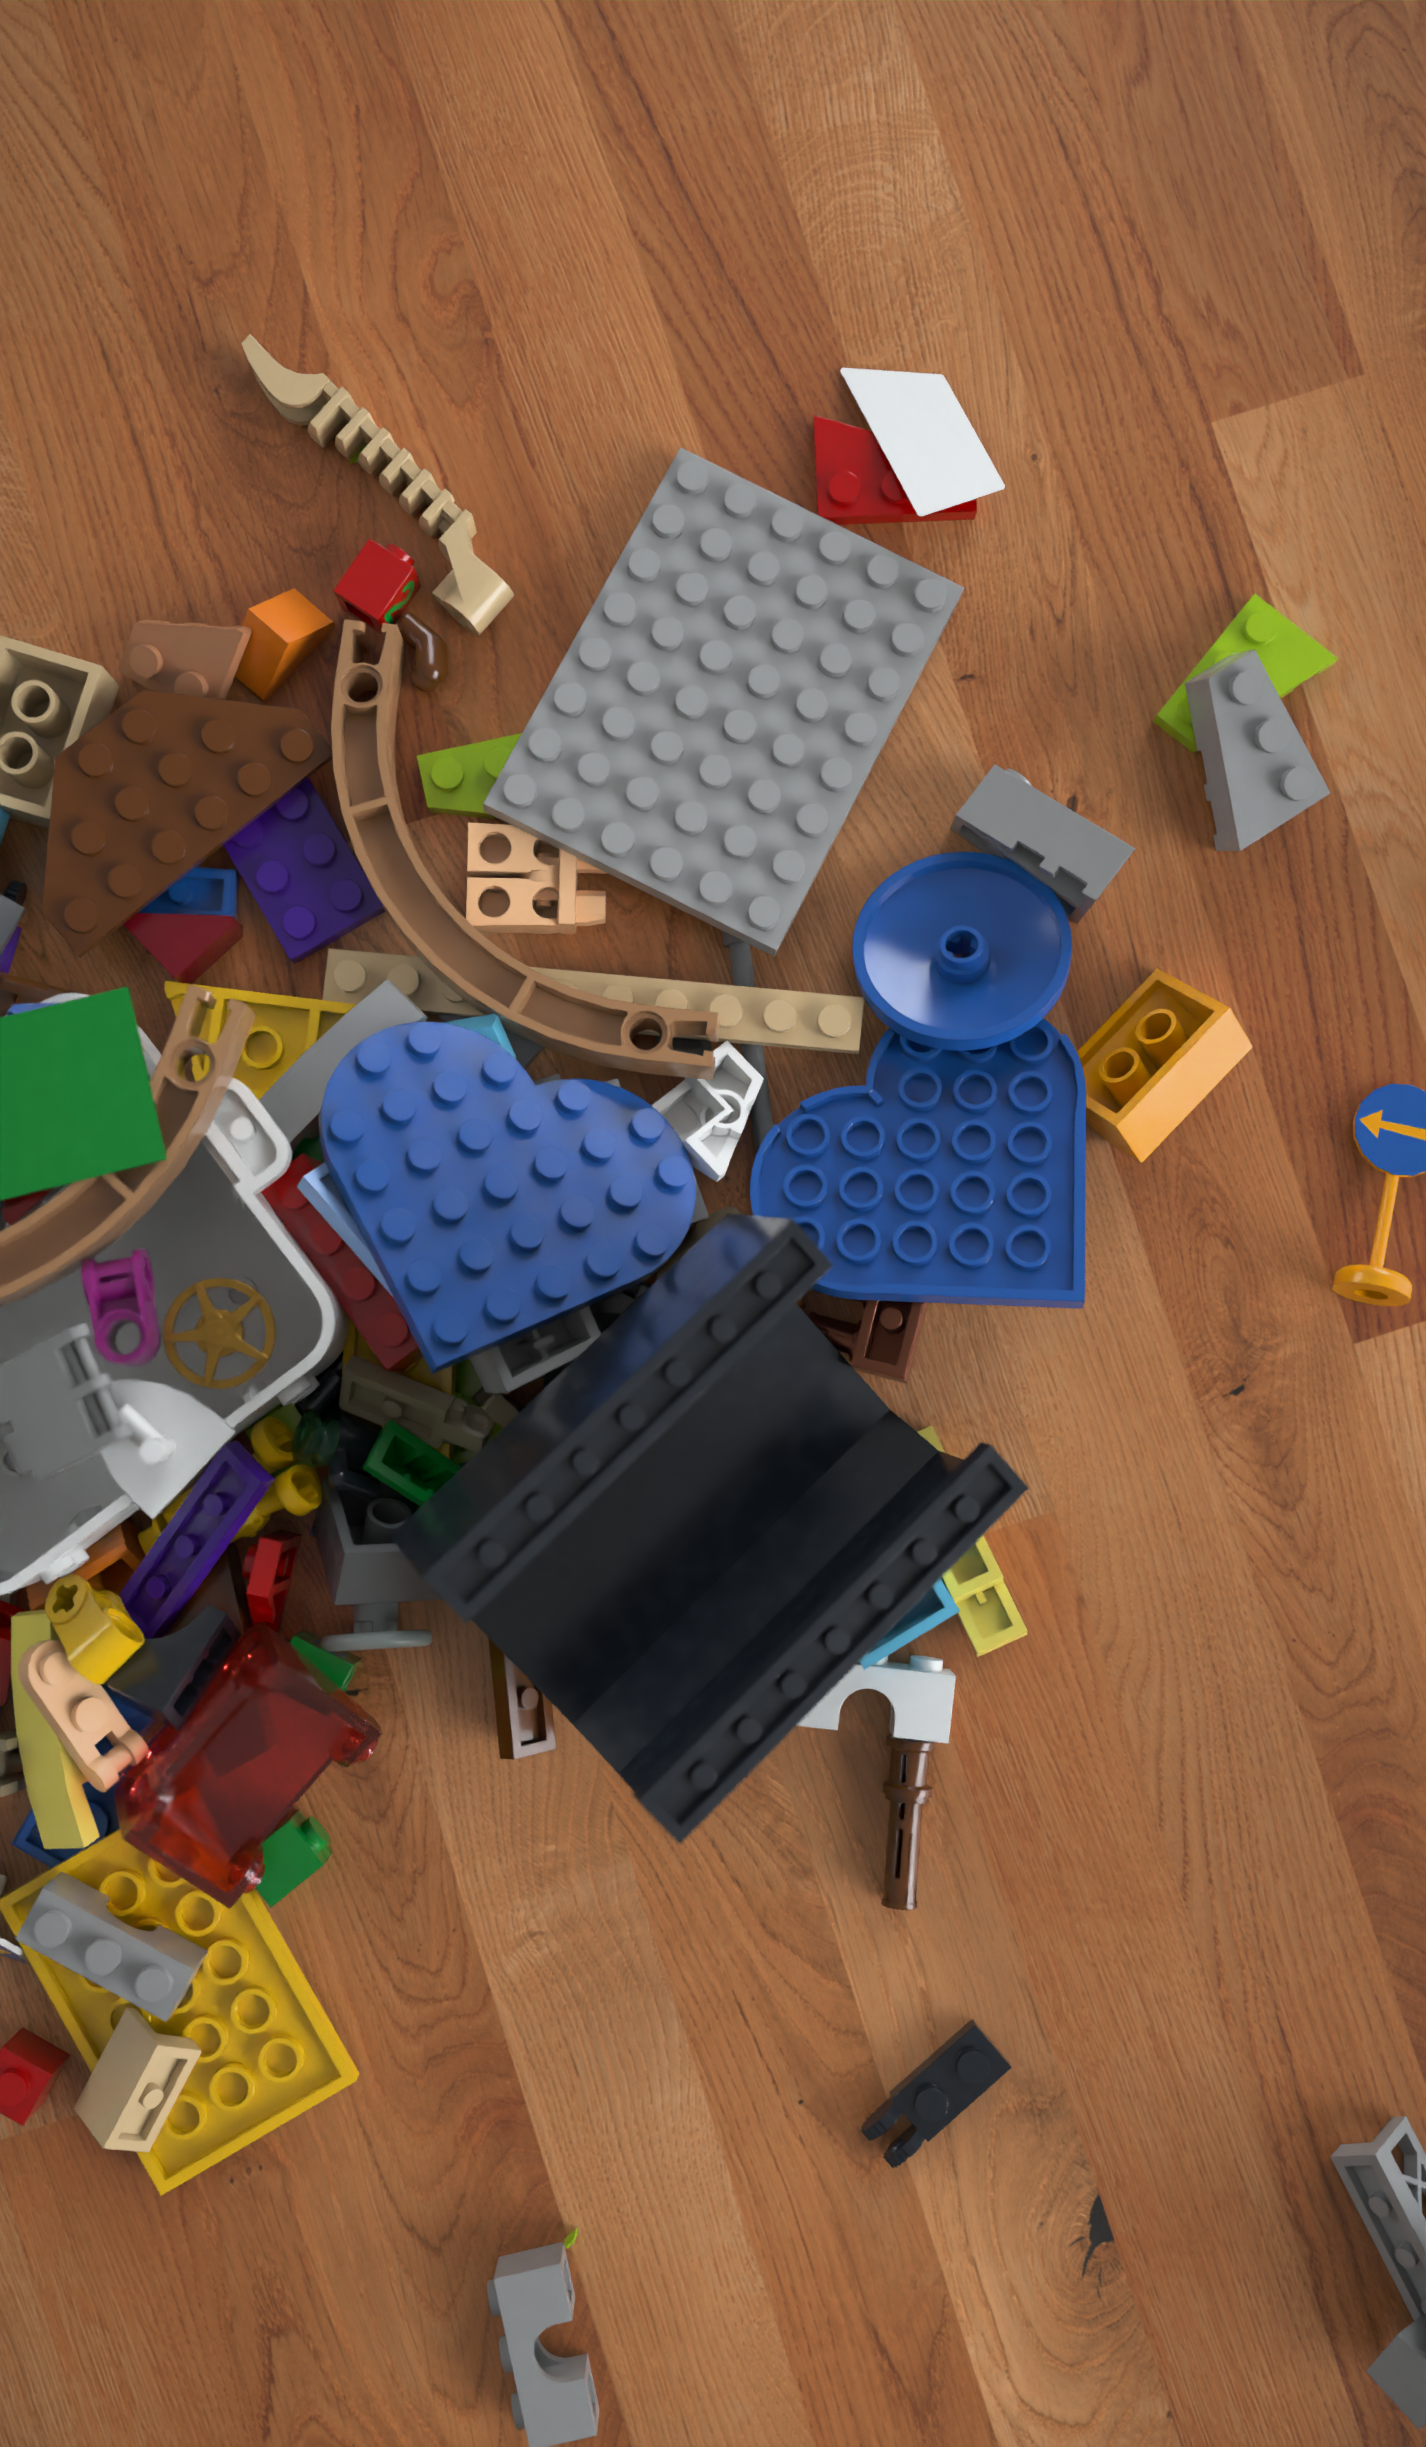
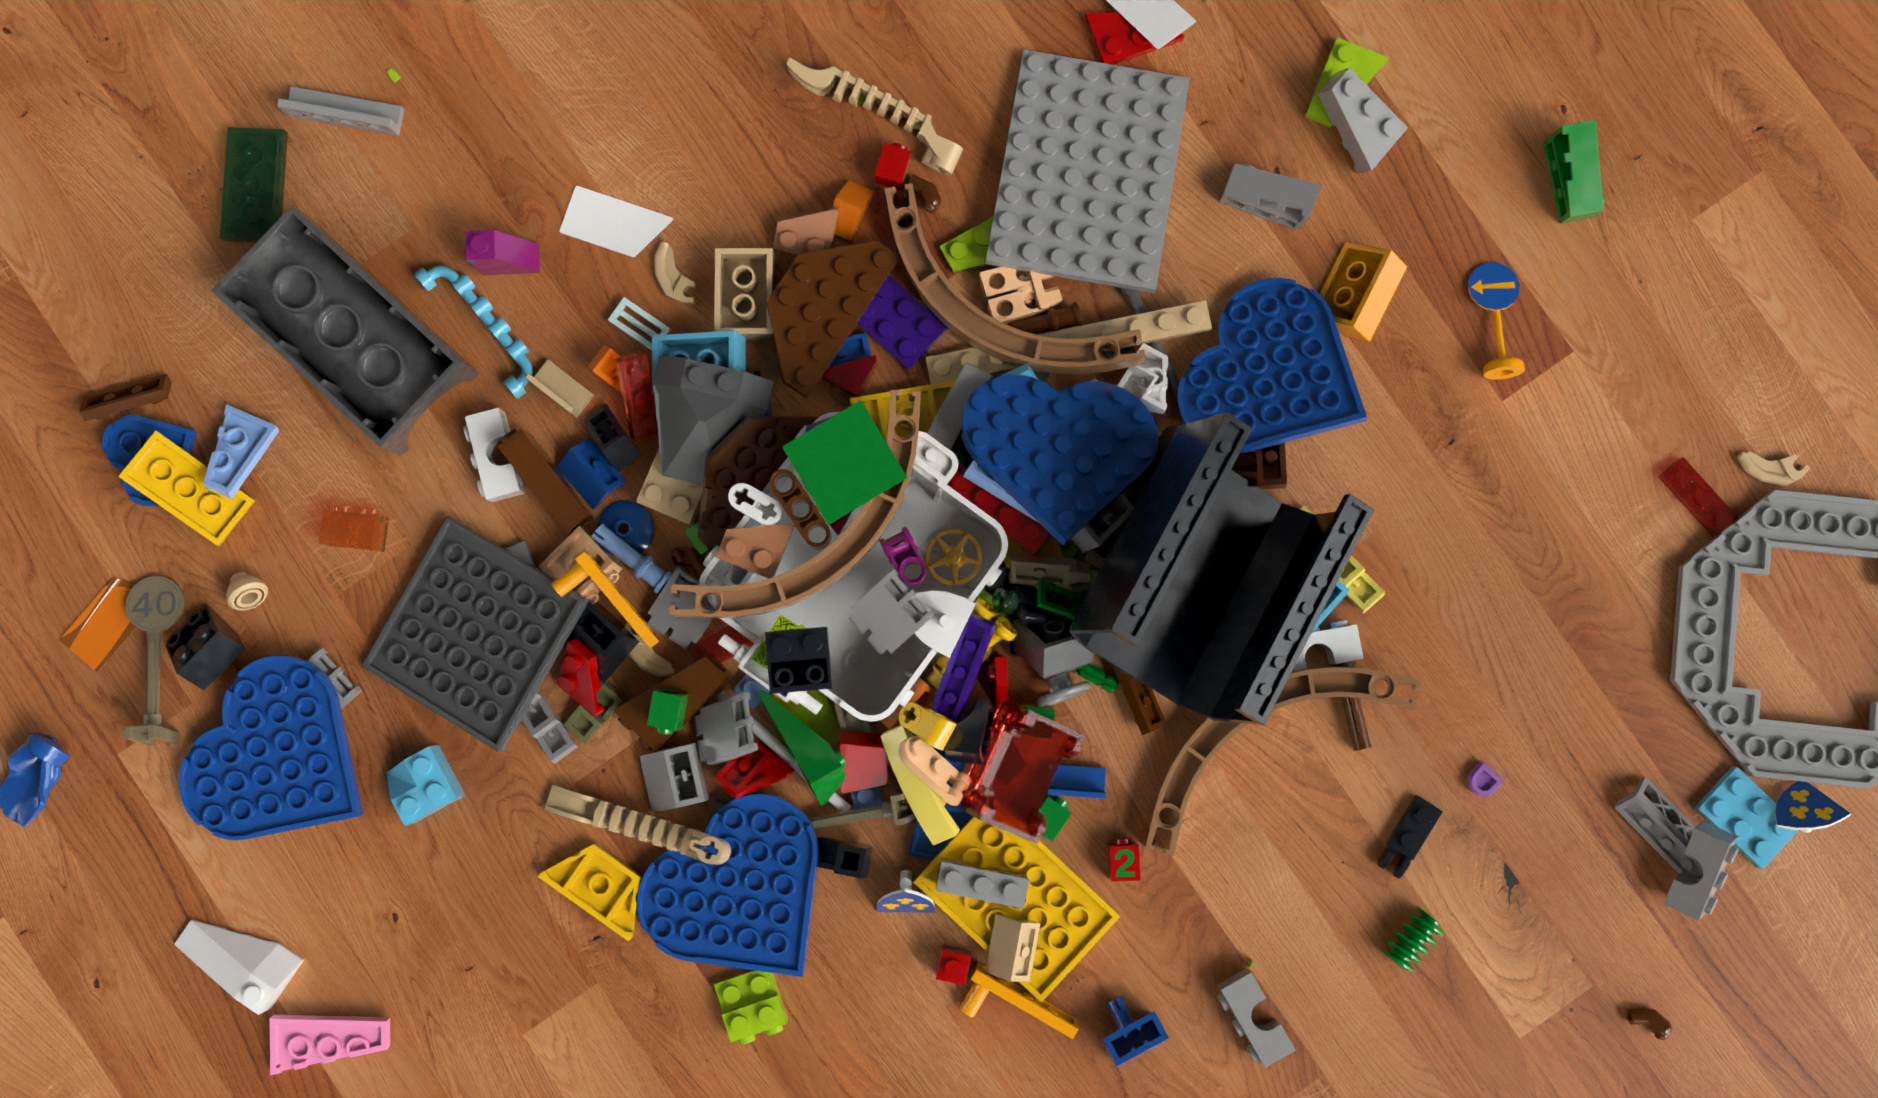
camera: 15 degrees left, 0 degrees up
blue dish [852,852,1072,1051] -> none
none -> light orange piece [959,961,1079,1039]
none -> reddish brown pin [1006,302,1082,334]
none -> blue panel [1046,763,1107,799]
none -> green axle [1072,664,1119,693]
none -> blue brick [1102,996,1169,1069]
none -> red brick [1107,838,1141,882]
none -> medium nougat piece [1145,667,1422,856]
none -> green piece [1380,906,1445,972]
none -> medium lavender tile [1467,761,1504,796]

